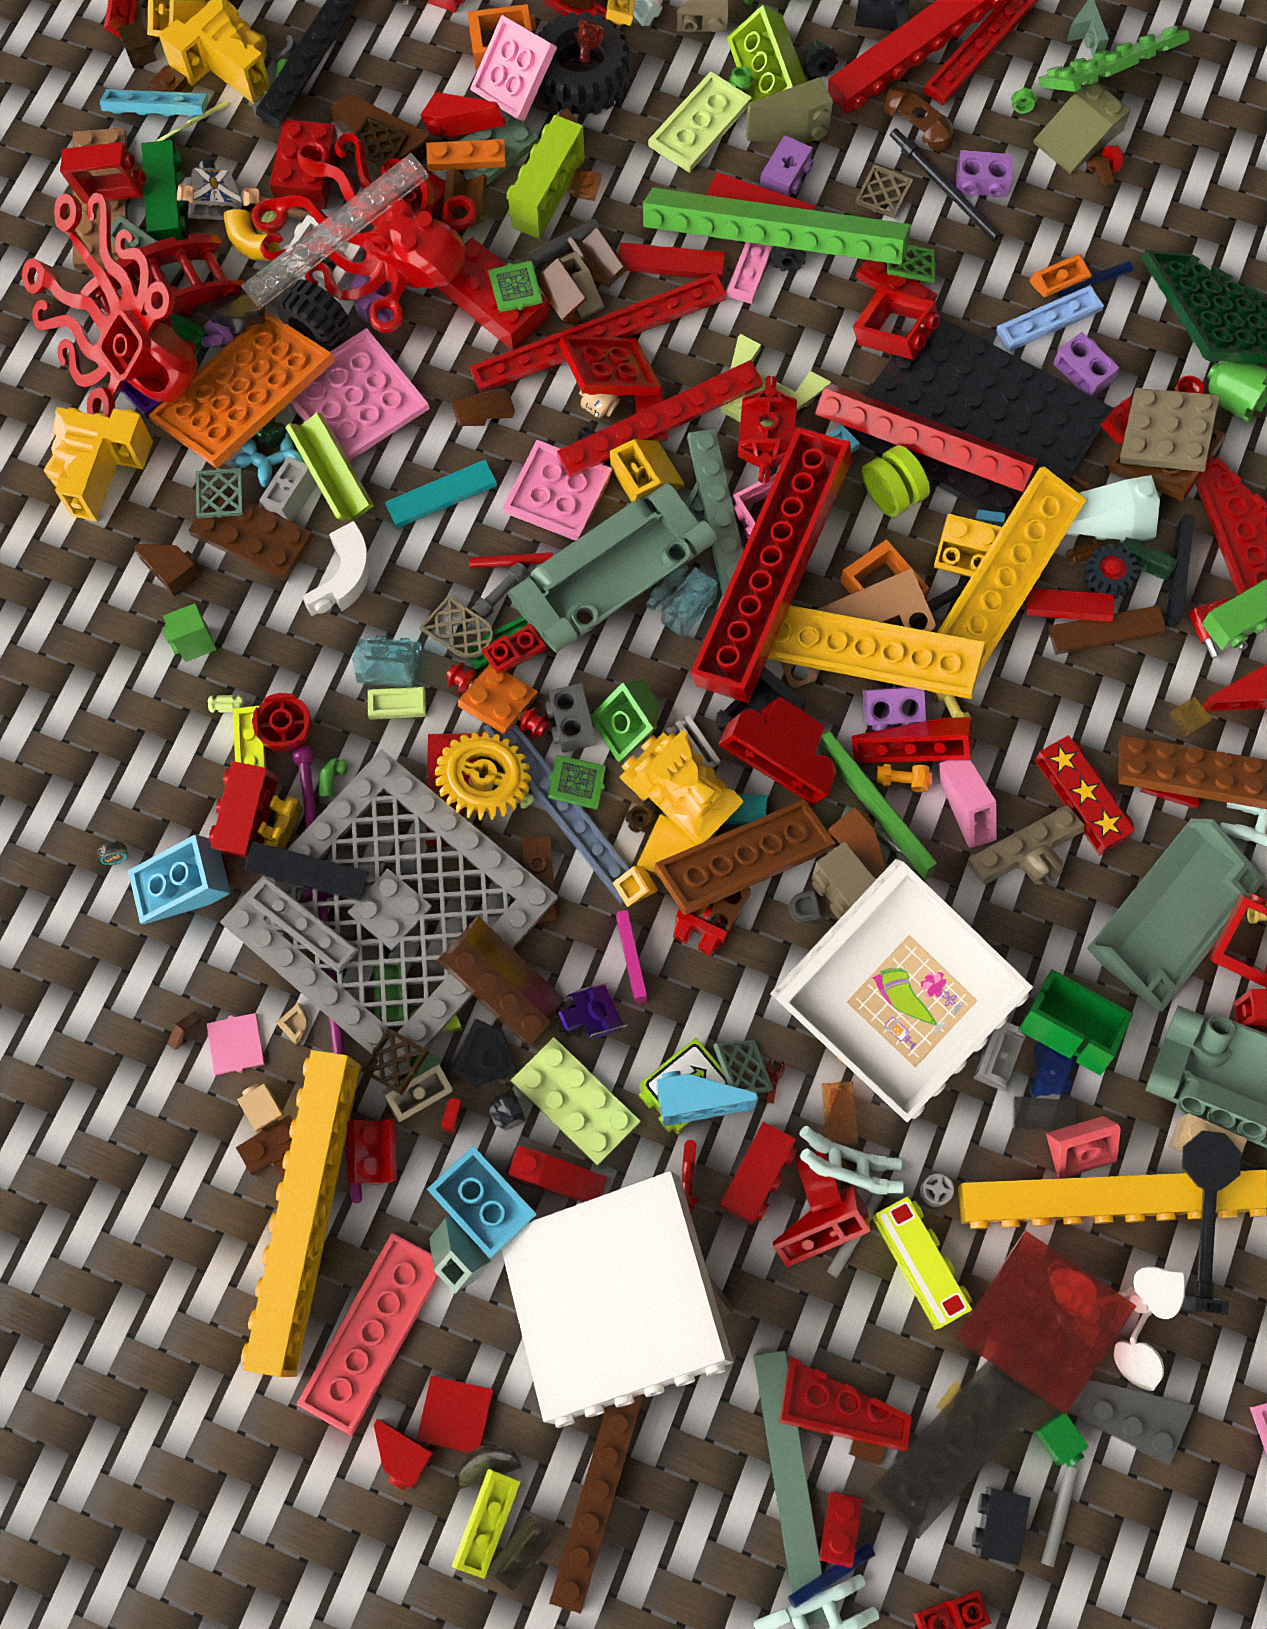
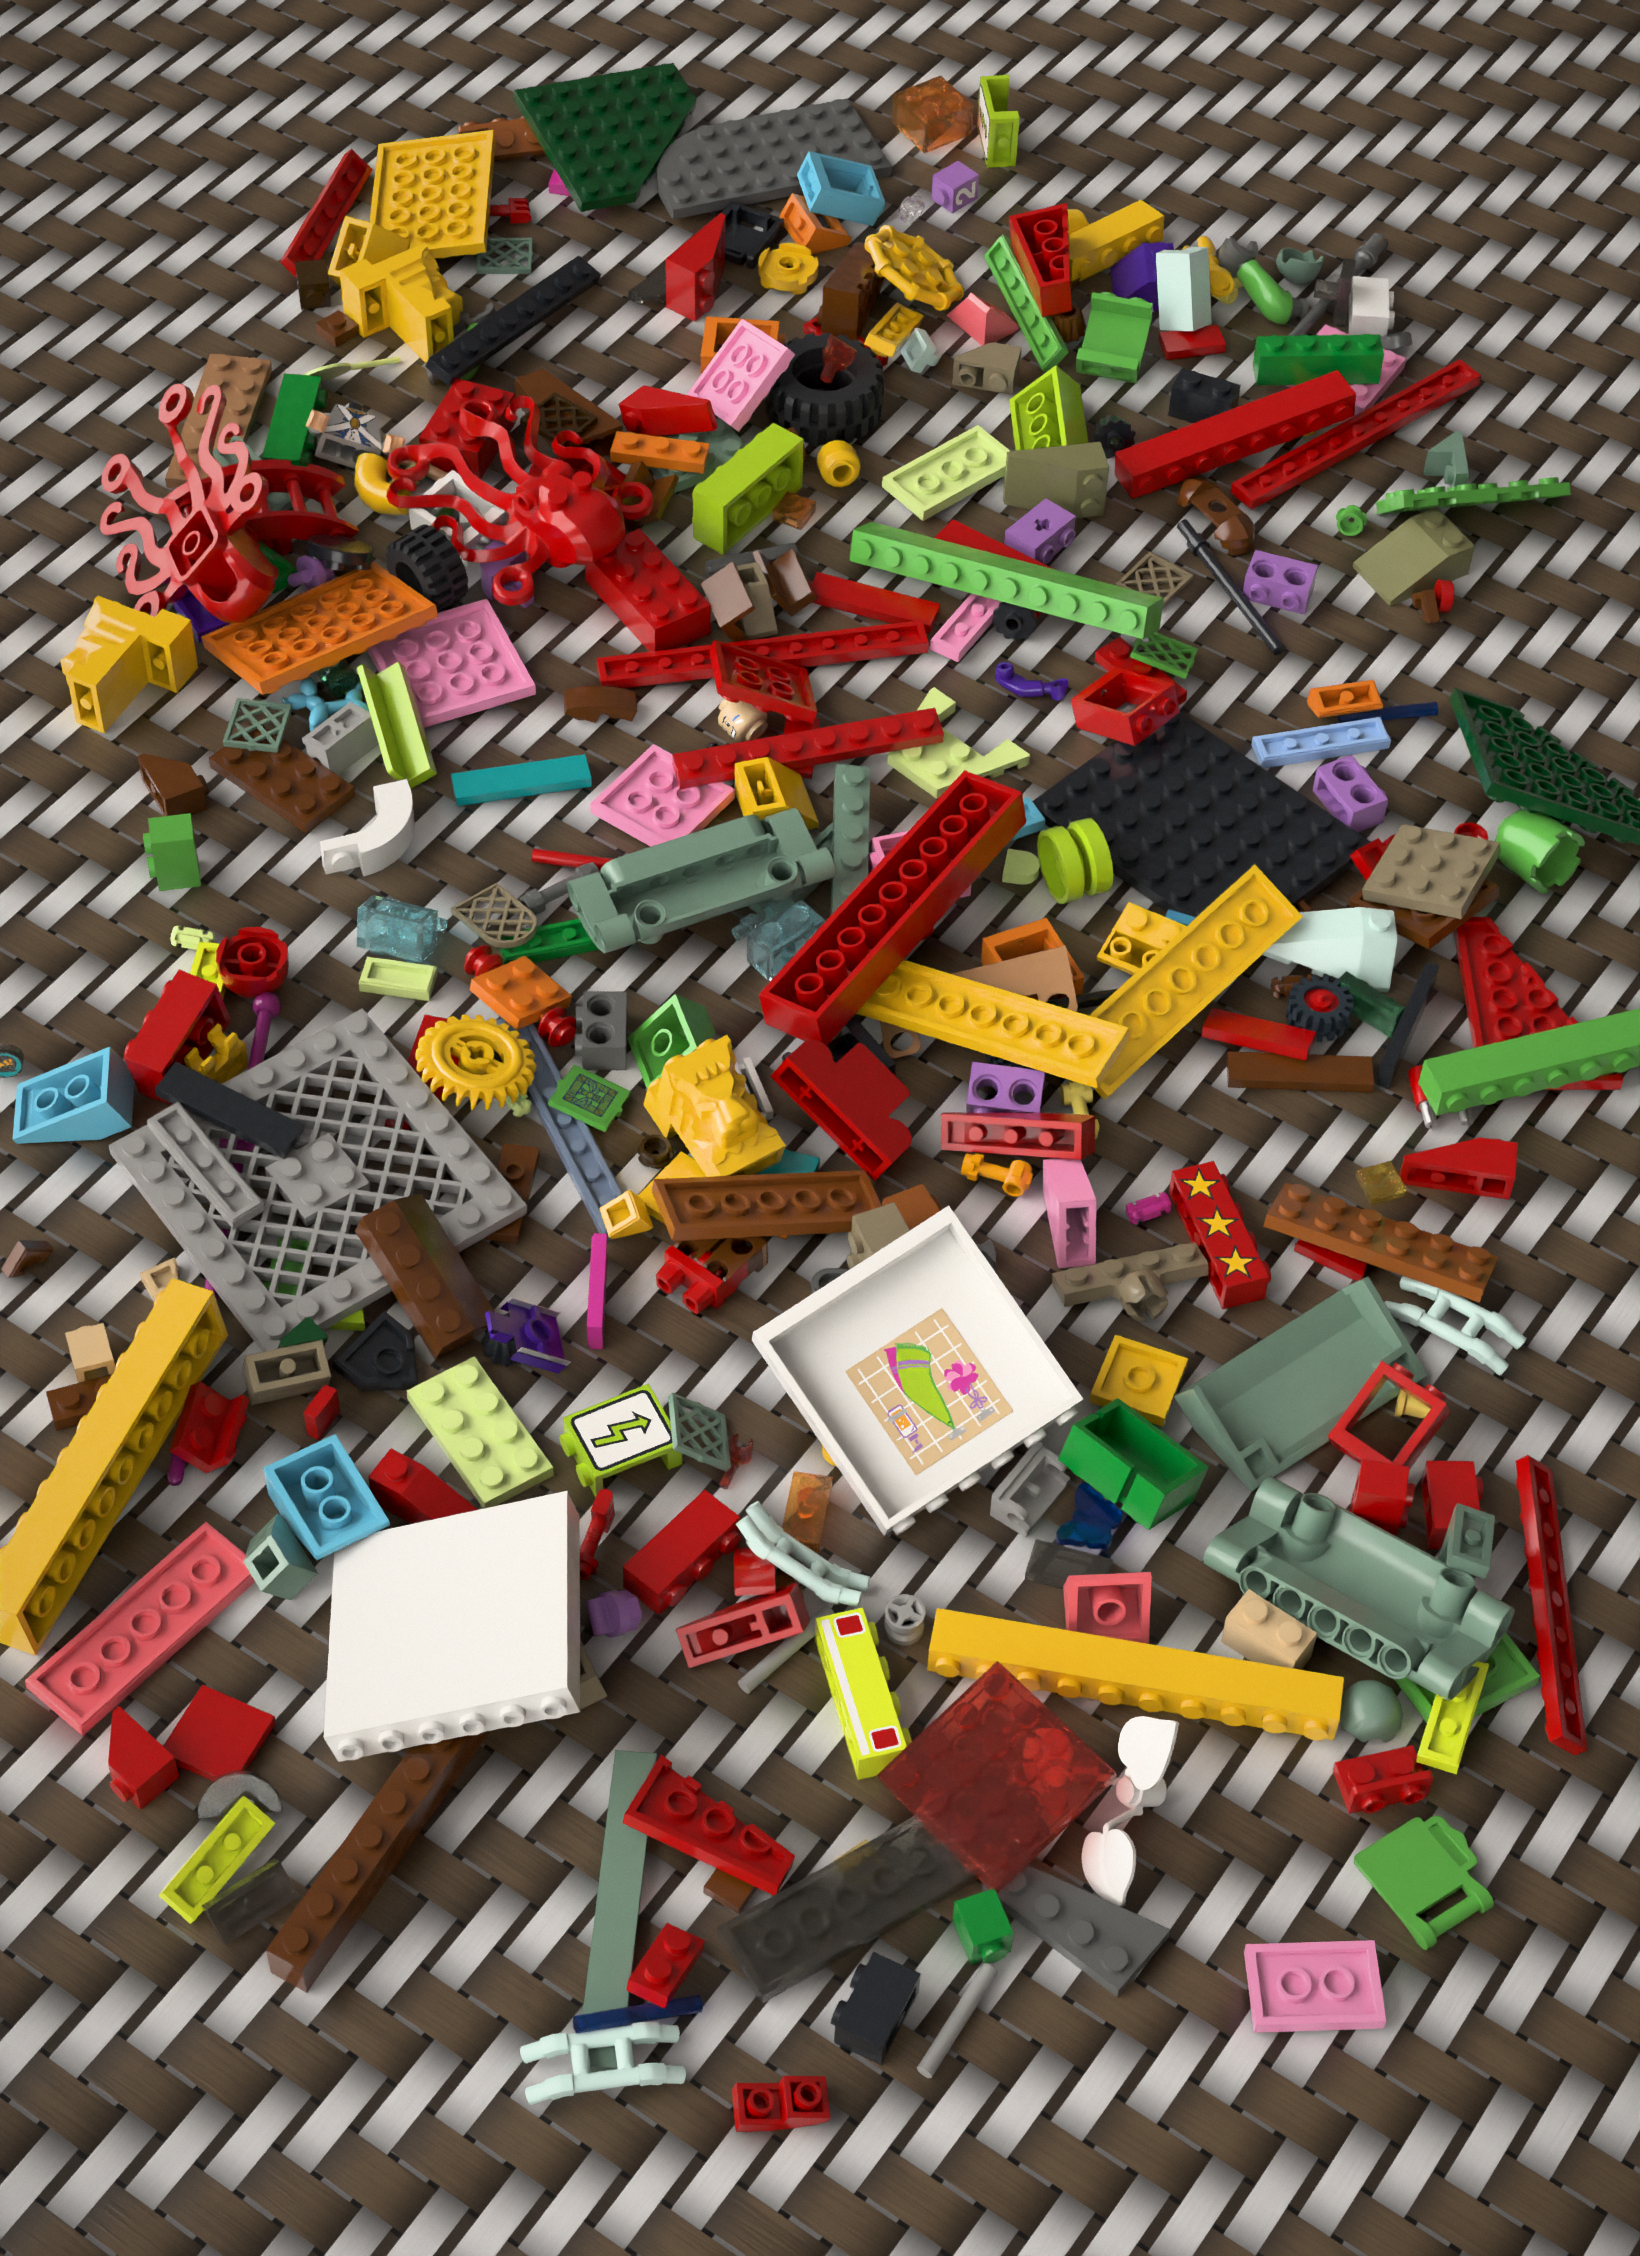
camera: 10 degrees right, 20 degrees down
red window [60,142,147,204] -> none
medium azure plate [100,89,209,117] -> none
bright pink piece [207,1013,265,1075] -> none
clear plate [241,153,429,310] -> none
bright green arm [319,758,348,796] -> none
dark brown window [361,1028,429,1095] -> none
red slope [481,624,547,674] -> none
bright green piece [488,261,542,313] -> none
black rock [489,1089,526,1131] -> none
medium azure slope [656,1071,758,1127] -> none
bright green plate [729,67,755,90] -> none
red plate [738,376,797,483] -> none
brick [815,383,1037,492] -> none
bright green tile [819,731,937,880] -> none
black piece [1181,1131,1241,1315] -> none
none -> medium lavender piece [585,1590,642,1638]
none -> yellow head [817,440,861,488]
none -> dark purple arm [995,662,1068,701]
none -> yellowish green tile [1002,849,1040,885]
none -> yellow plate [1089,1335,1188,1427]
none -> dark pink piece [1125,1192,1172,1225]

